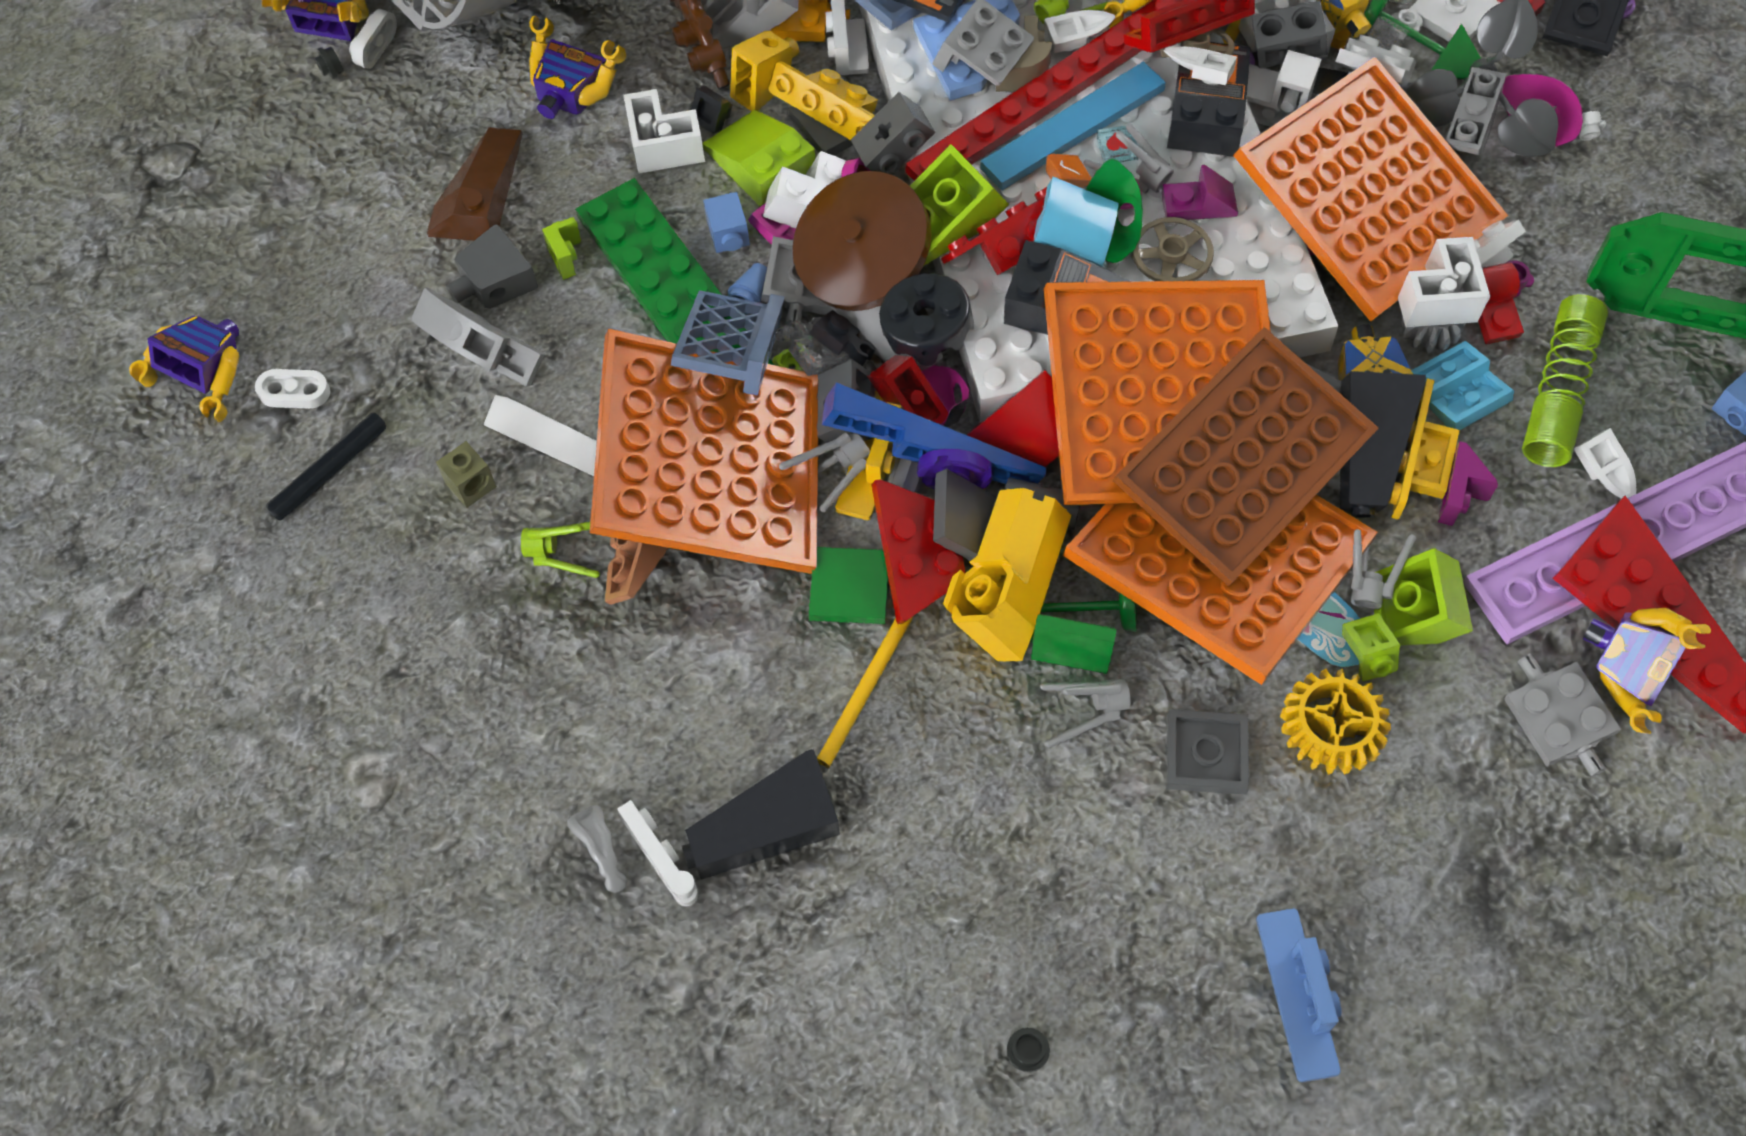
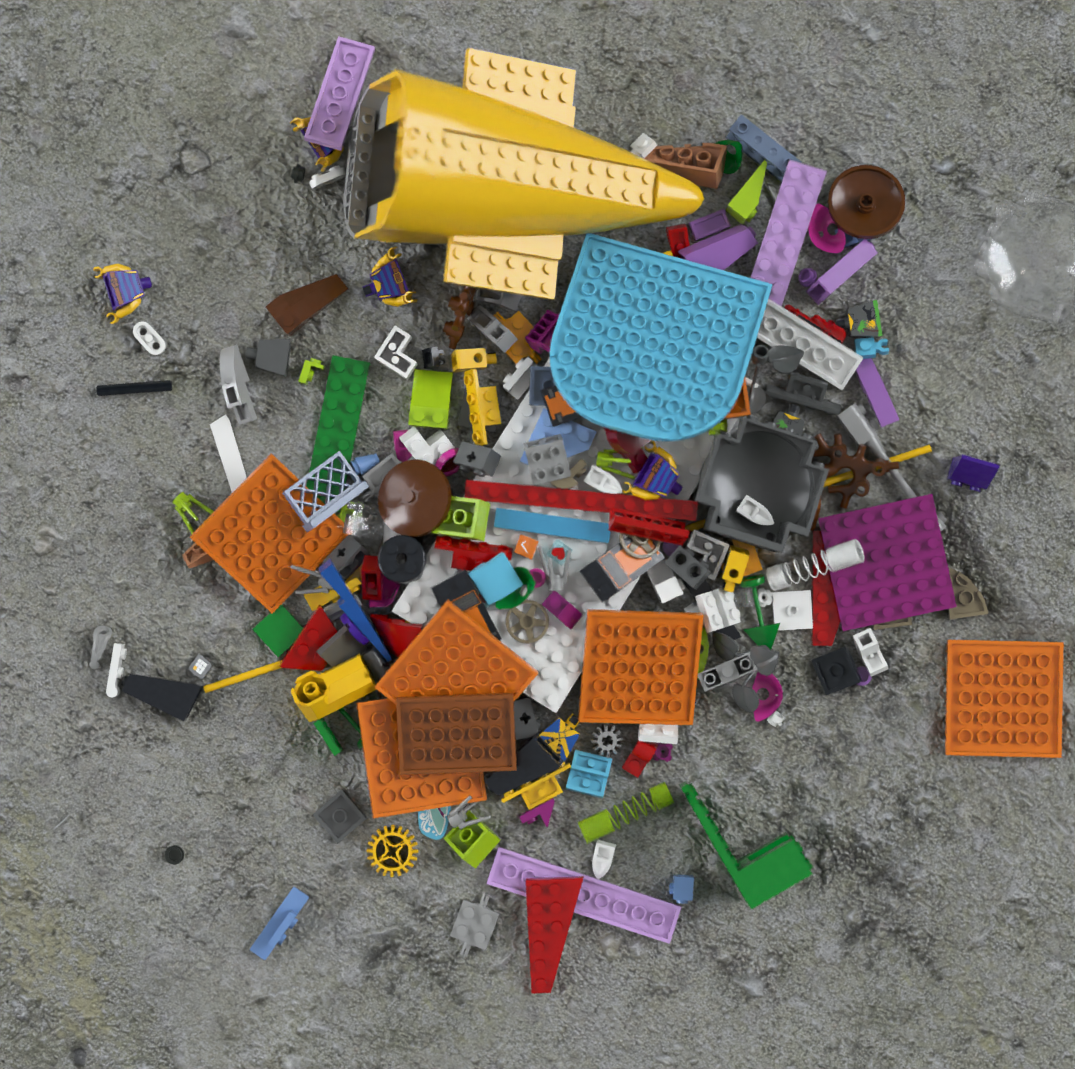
camera: 45 degrees right, 25 degrees up
olive brick [436,441,497,508] -> none
medium blue brick [703,192,750,253] -> none
black plate [809,309,876,366] -> none
light grey plant [1040,678,1131,748] -> none
white plate [1164,47,1237,86] -> none
lime bracket [1342,613,1400,681] -> none
white brick [1398,237,1490,327] -> none
torso [1582,608,1711,734] -> none
none -> slope [188,653,214,680]

